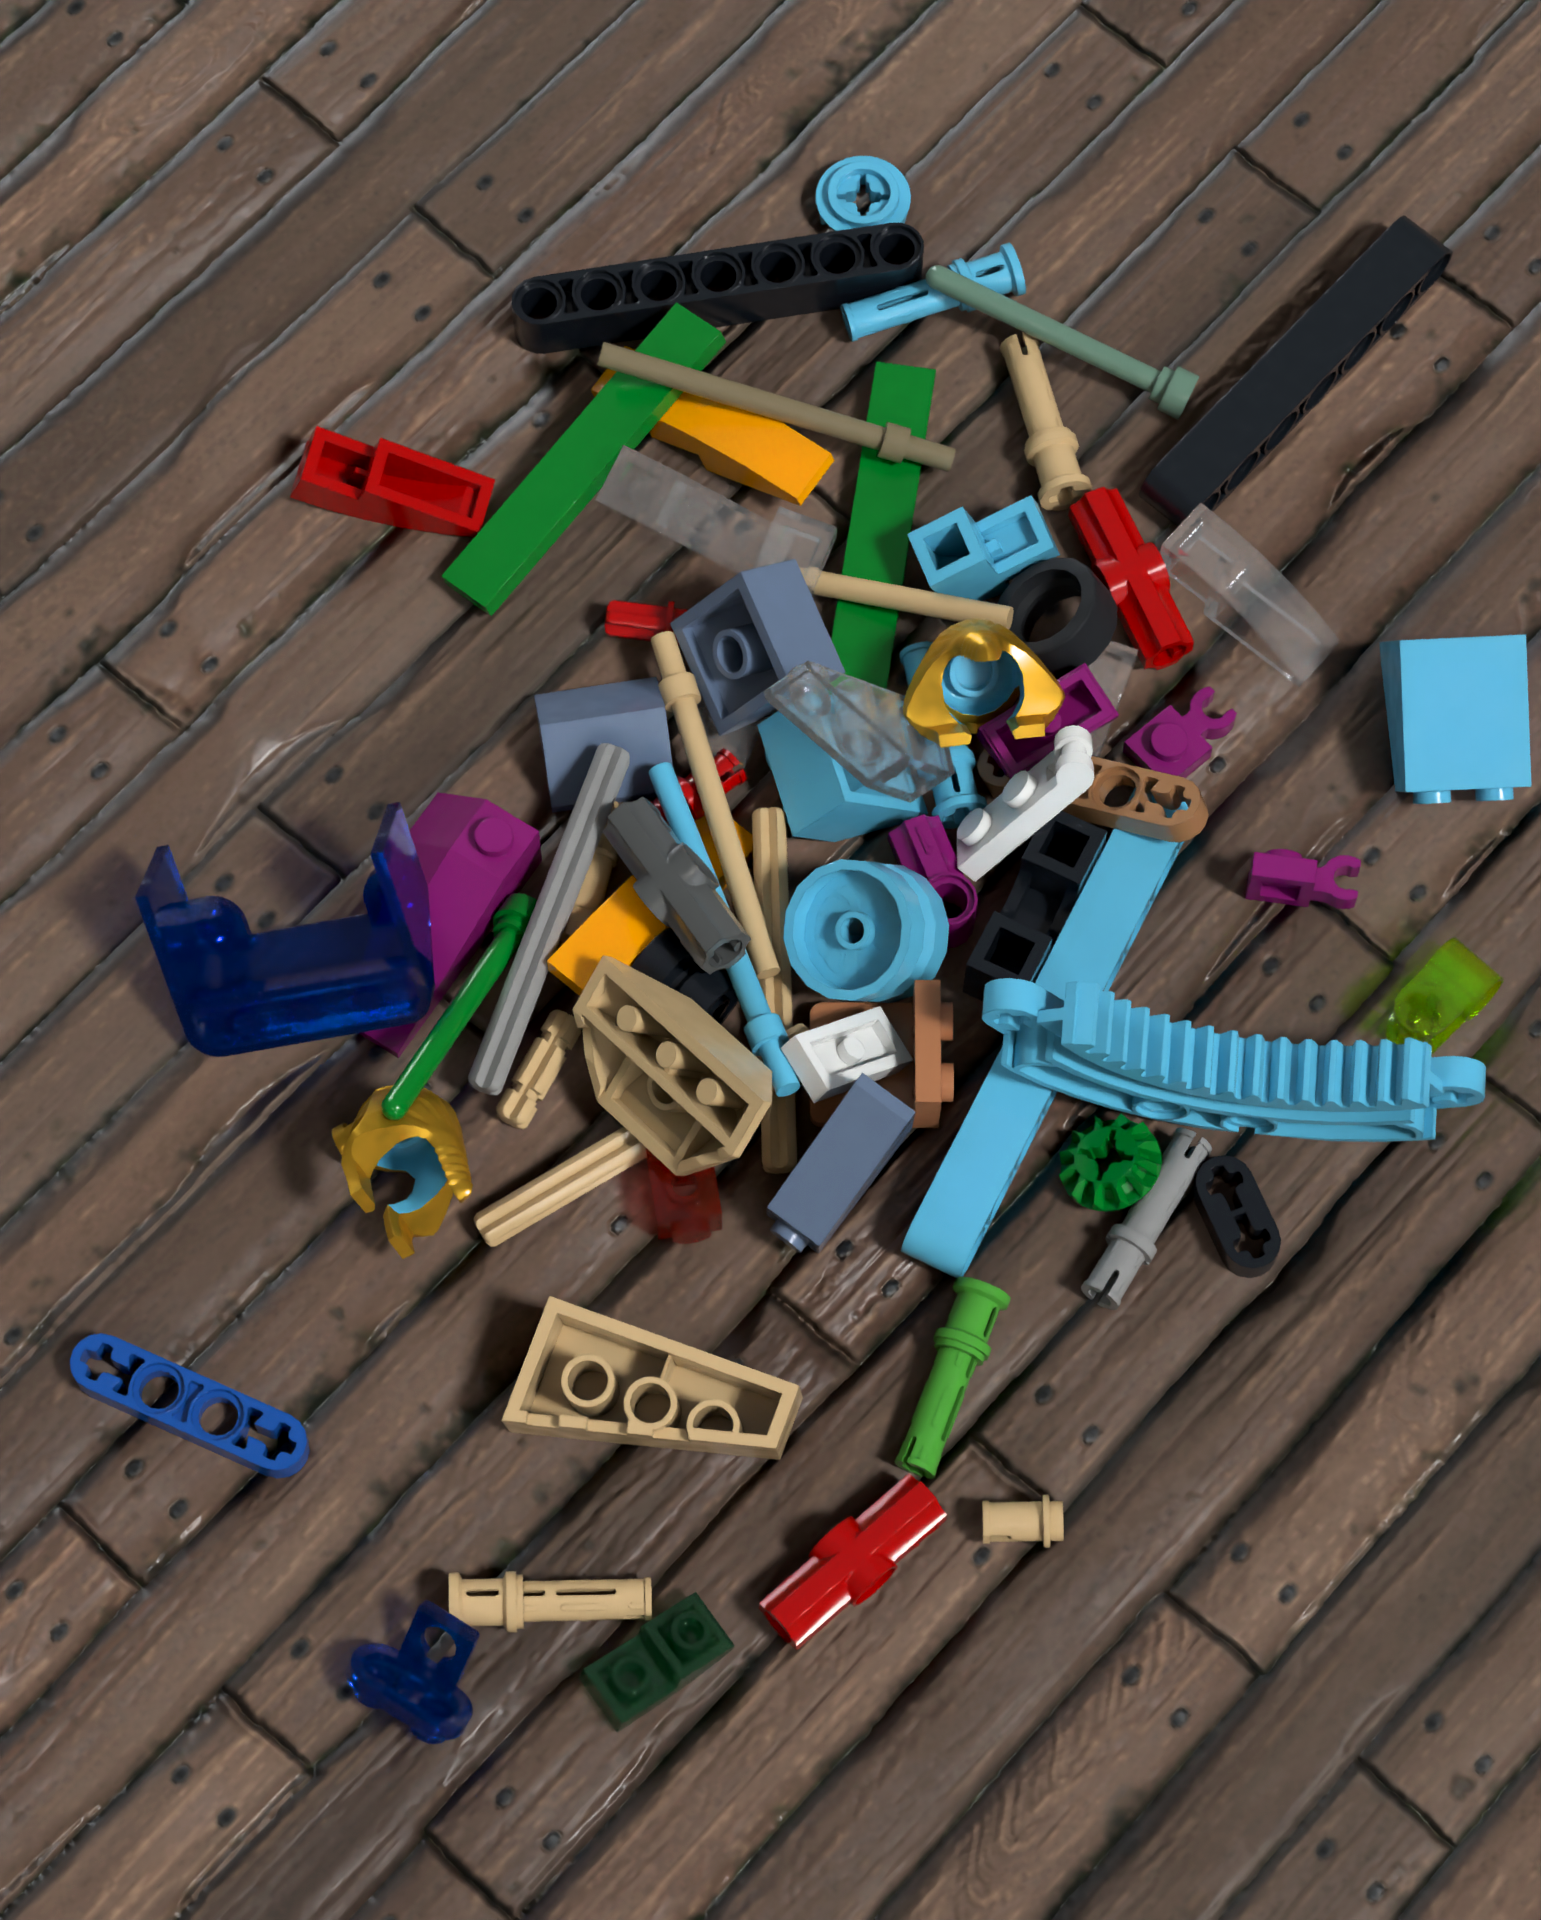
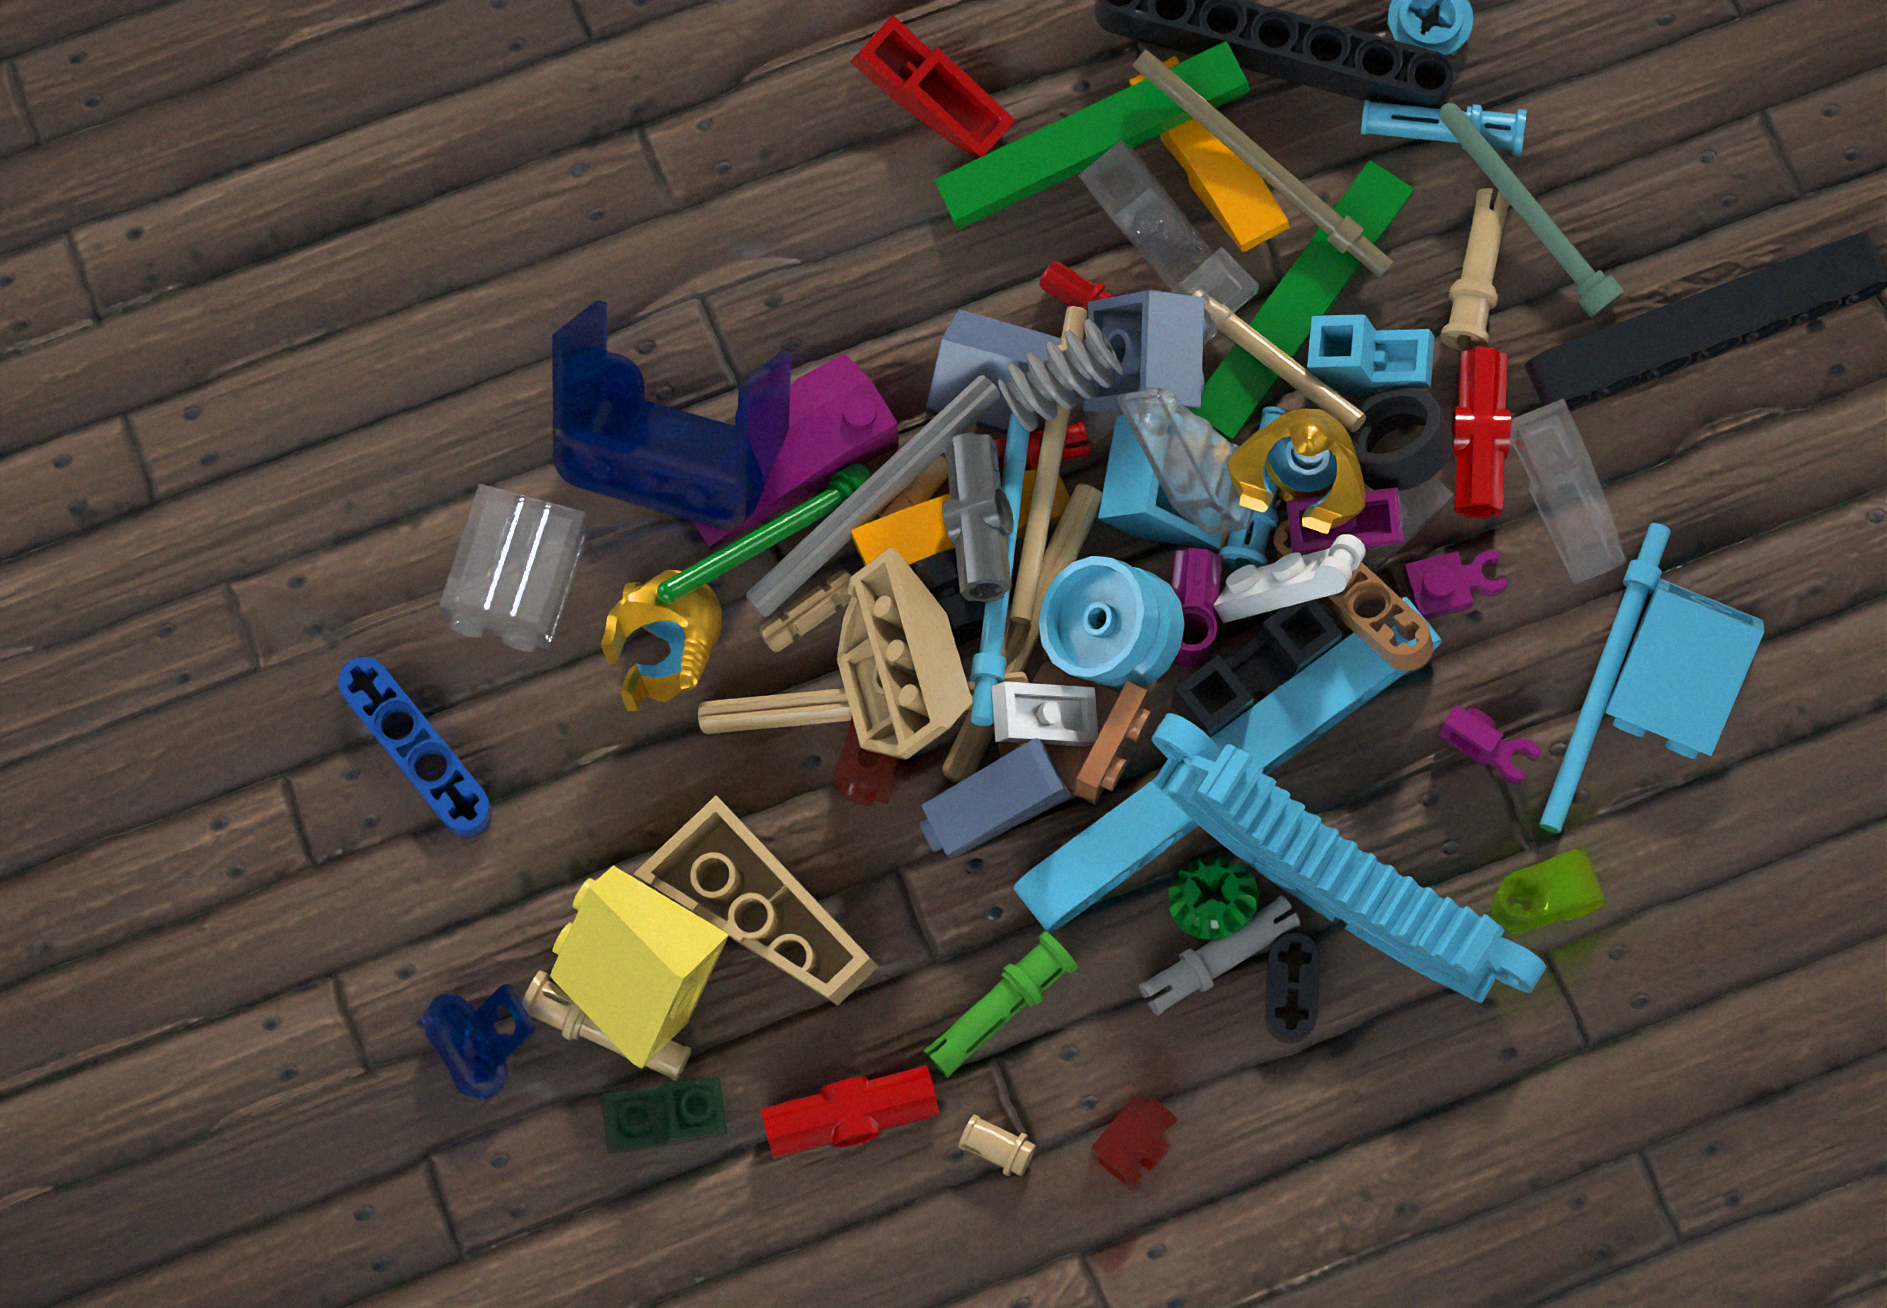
camera: 30 degrees right, 5 degrees up
none -> clear brick [439,484,590,652]
none -> light yellow slope [550,866,729,1069]
none -> light grey piece [998,319,1123,432]
none -> clear red brick [1090,1095,1178,1194]
none -> medium azure bar [1539,523,1671,833]

